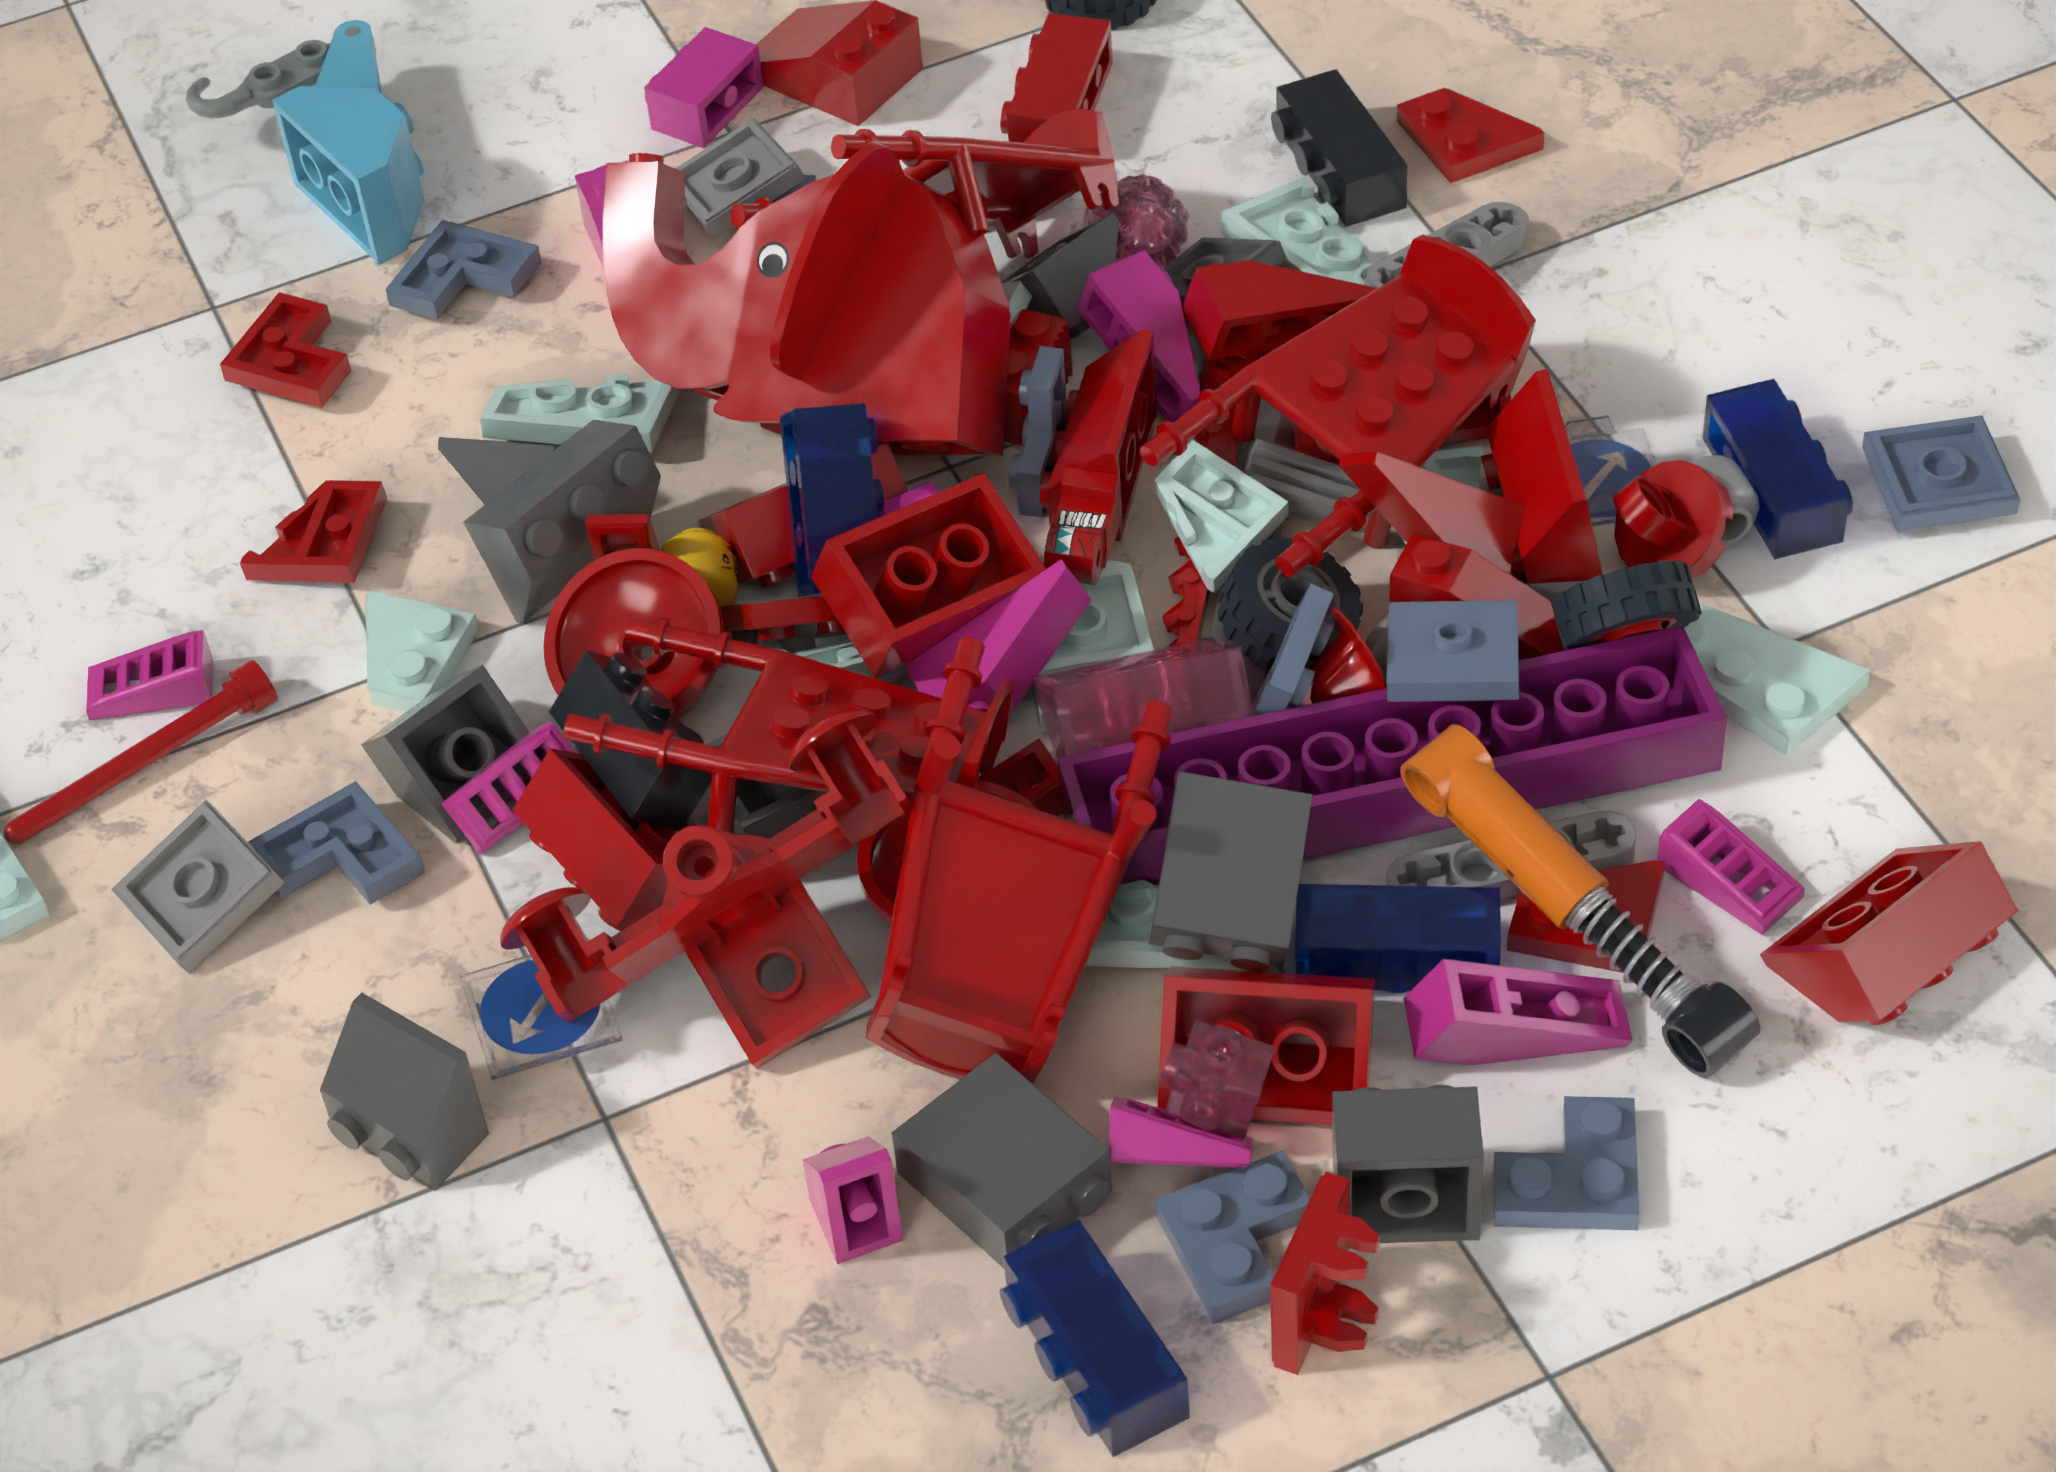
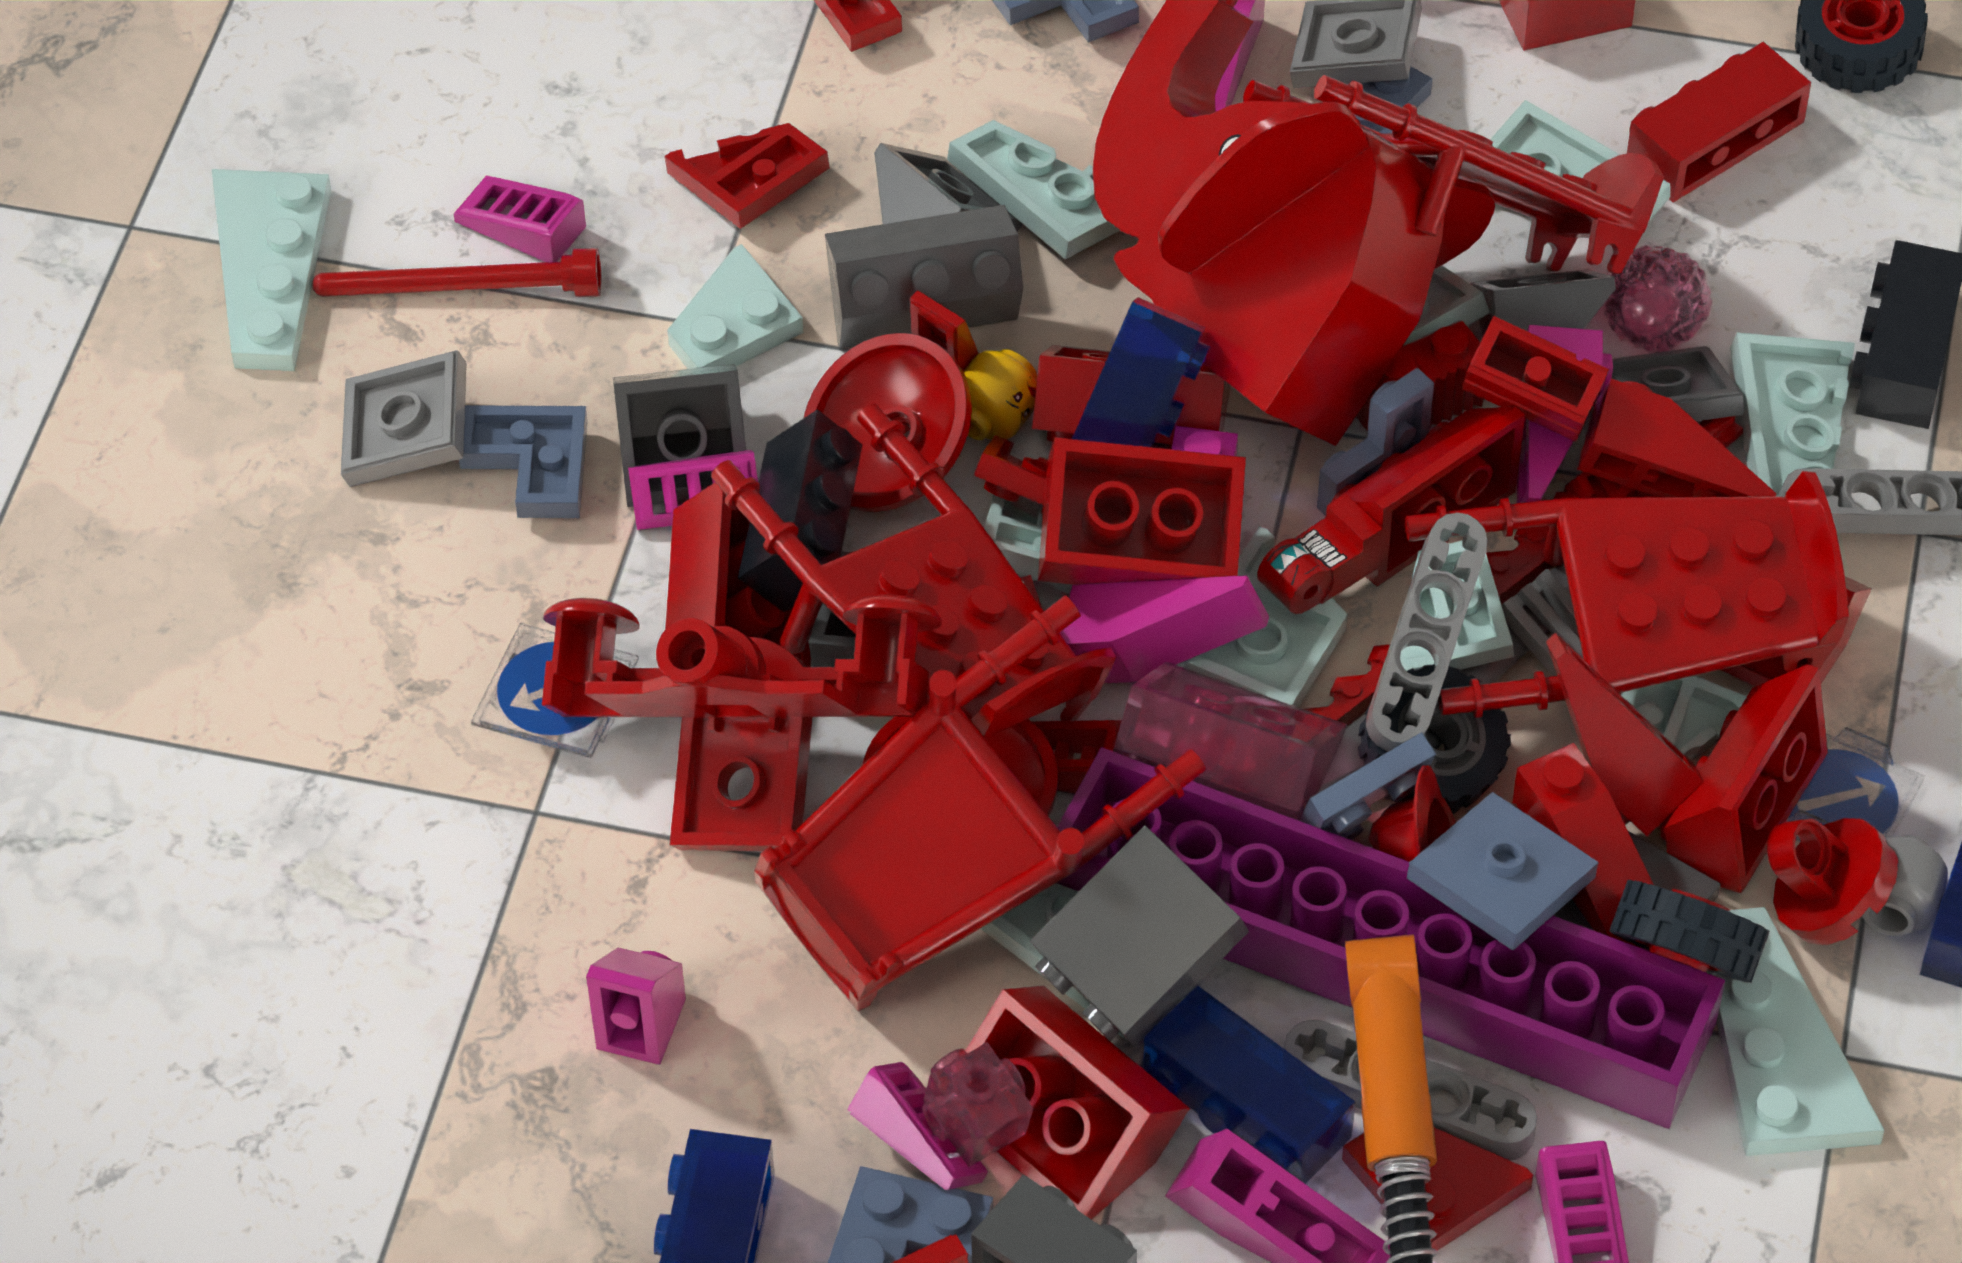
camera: 35 degrees right, 5 degrees up
dark grey slope [320,992,489,1191] -> none
dark grey brick [891,1053,1112,1273] -> none
none -> light grey beam [1366,512,1488,752]
none -> red brick [1462,316,1609,442]

